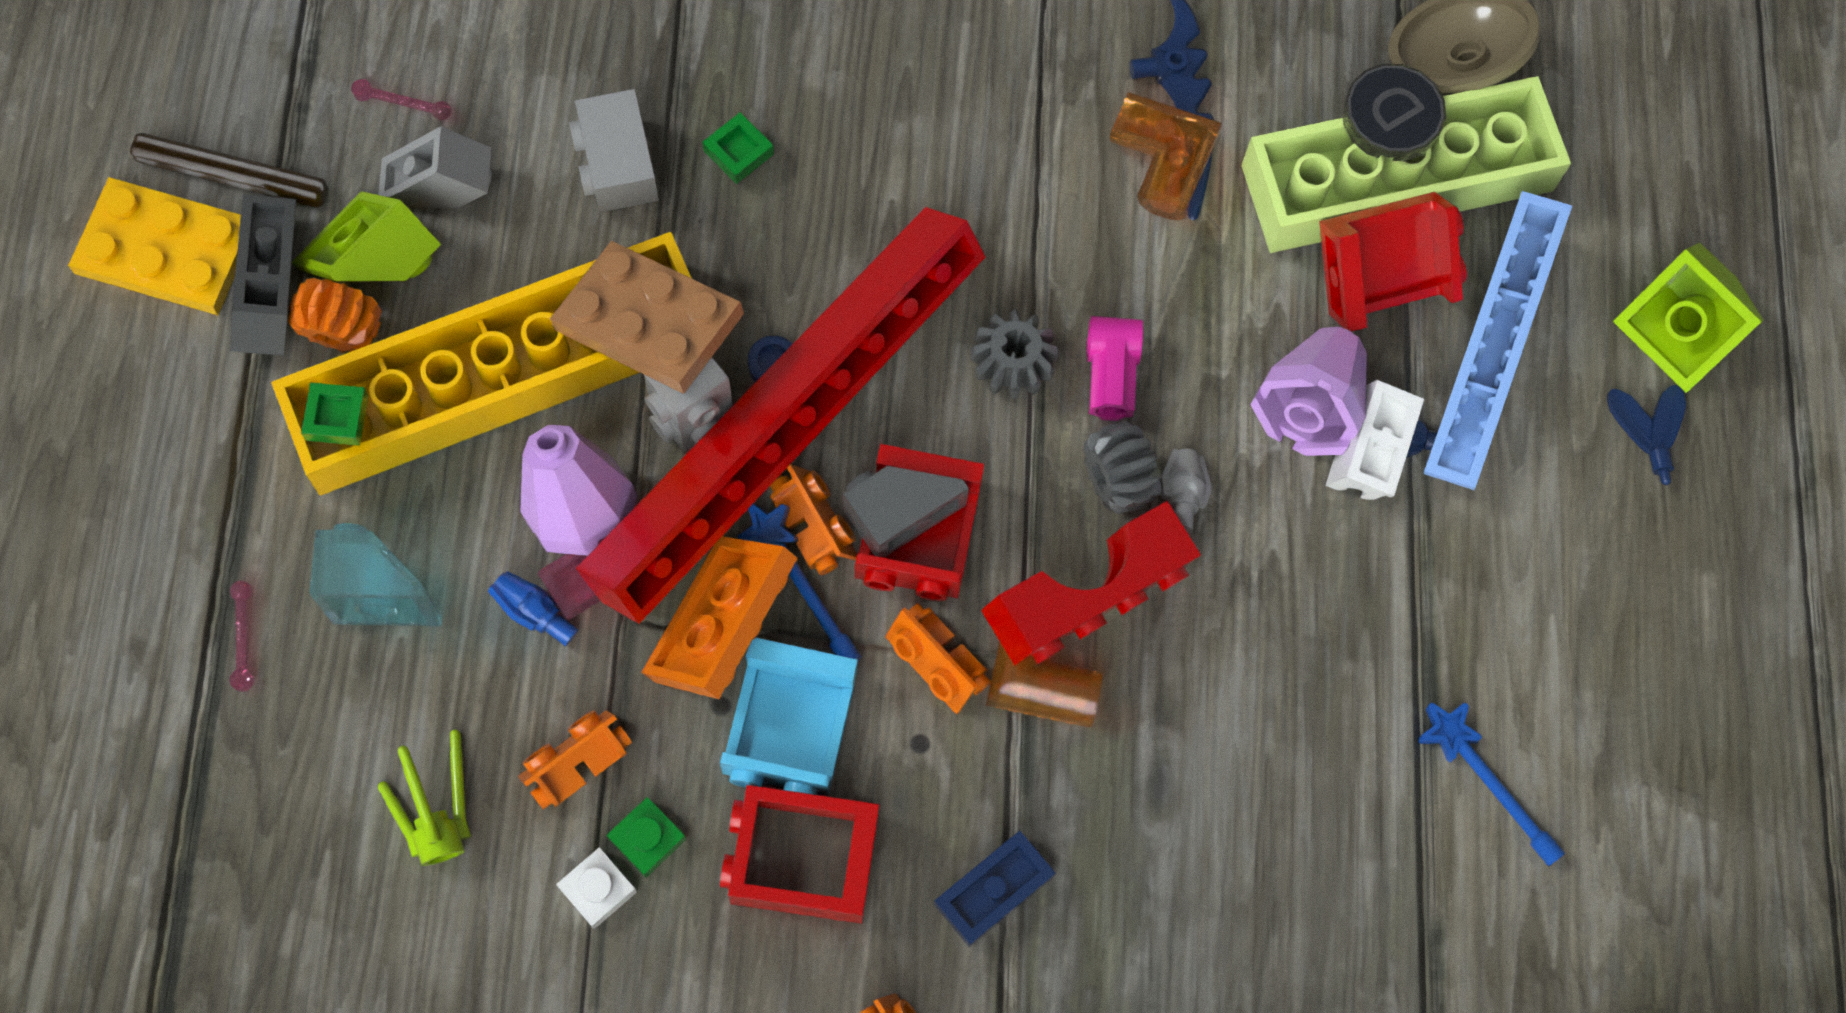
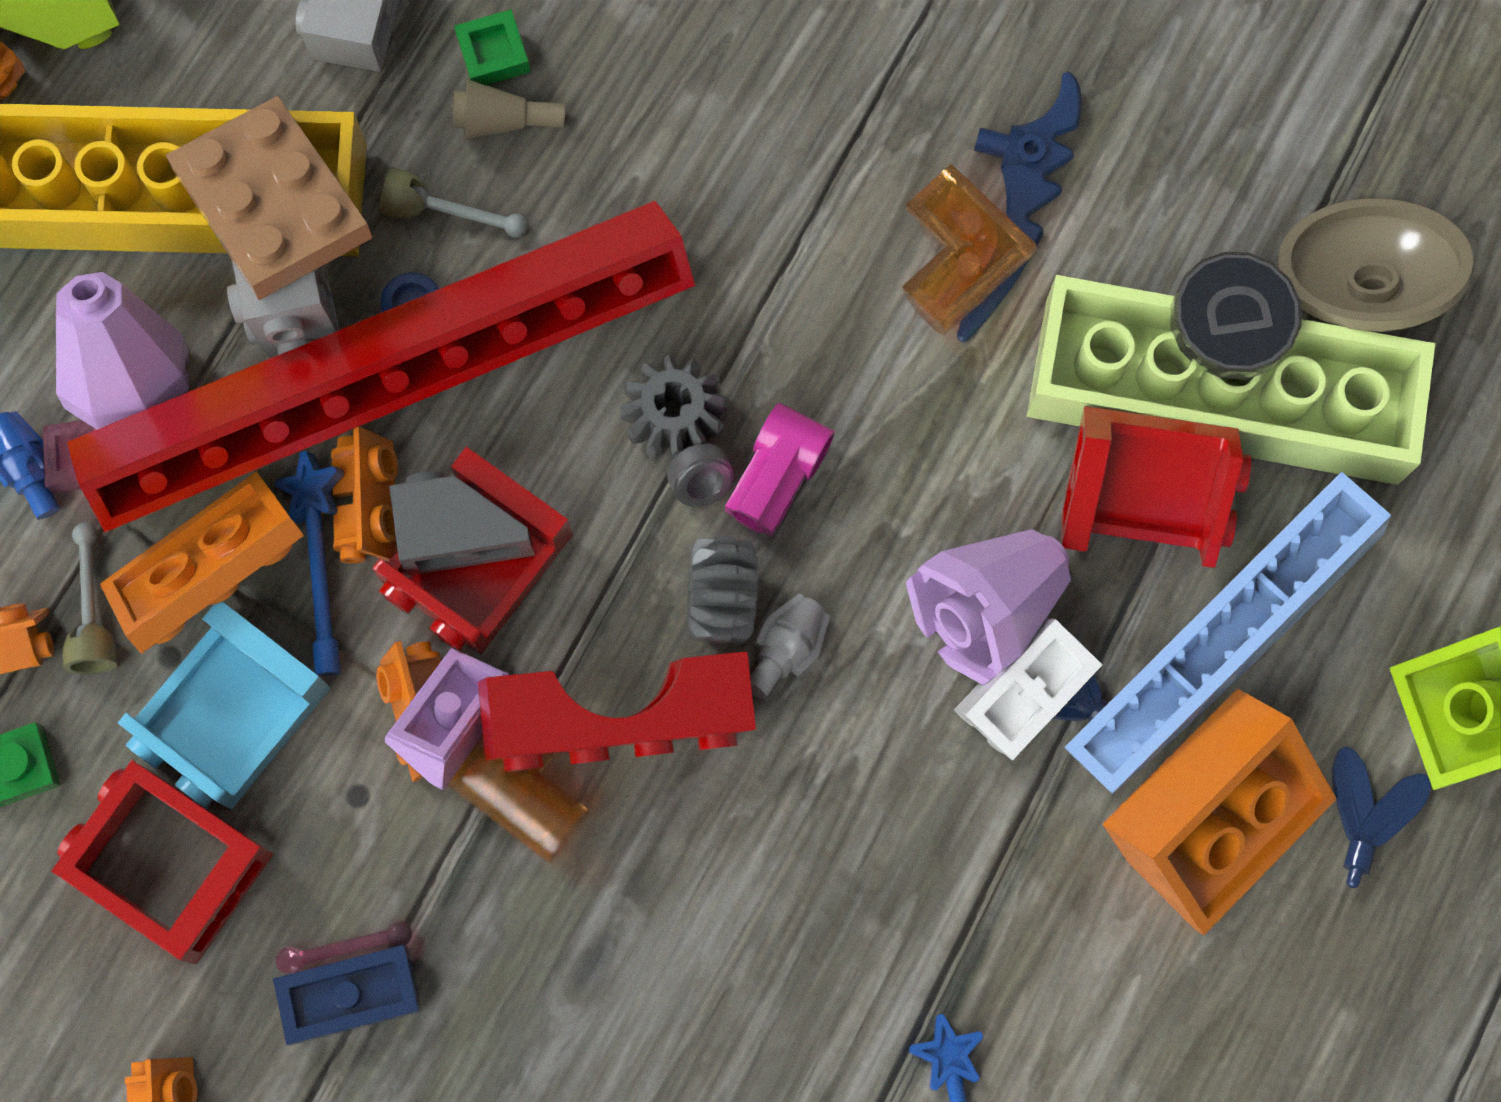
camera: 30 degrees right, 5 degrees up
none -> hinge [63,522,117,675]
none -> clear pink hinge [276,920,412,974]
none -> hinge [379,167,529,238]
none -> lavender slope [385,648,508,790]
none -> dark tan cone [452,79,565,141]
none -> flat silver tile [667,444,734,507]
none -> orange slope [1102,688,1337,936]

